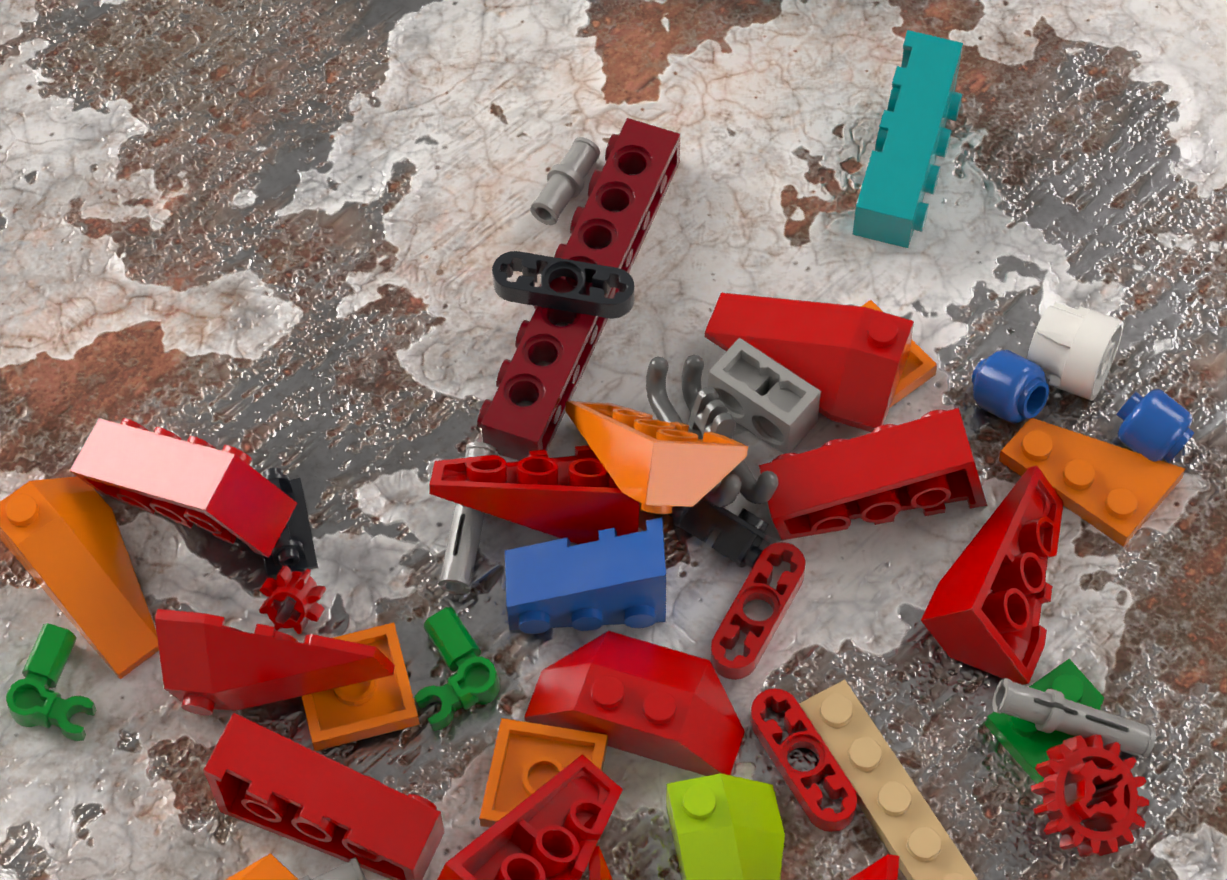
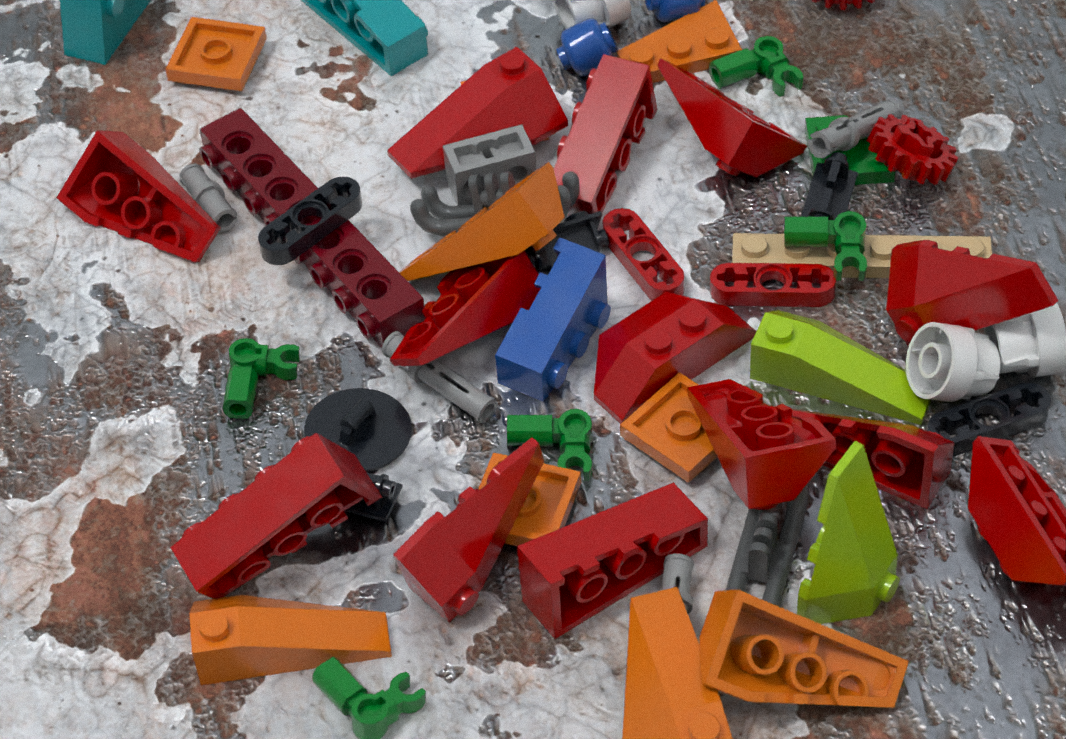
camera: 55 degrees left, 10 degrees down
red gear [259,565,326,634] -> none
none -> red wedge [56,130,221,262]
none -> orange plate [165,17,267,91]
none -> green bar [222,338,300,419]
none -> black shield [304,388,412,472]
none -> green bar [709,36,804,97]
none -> green bar [784,211,867,281]
none -> black hinge [801,152,858,220]

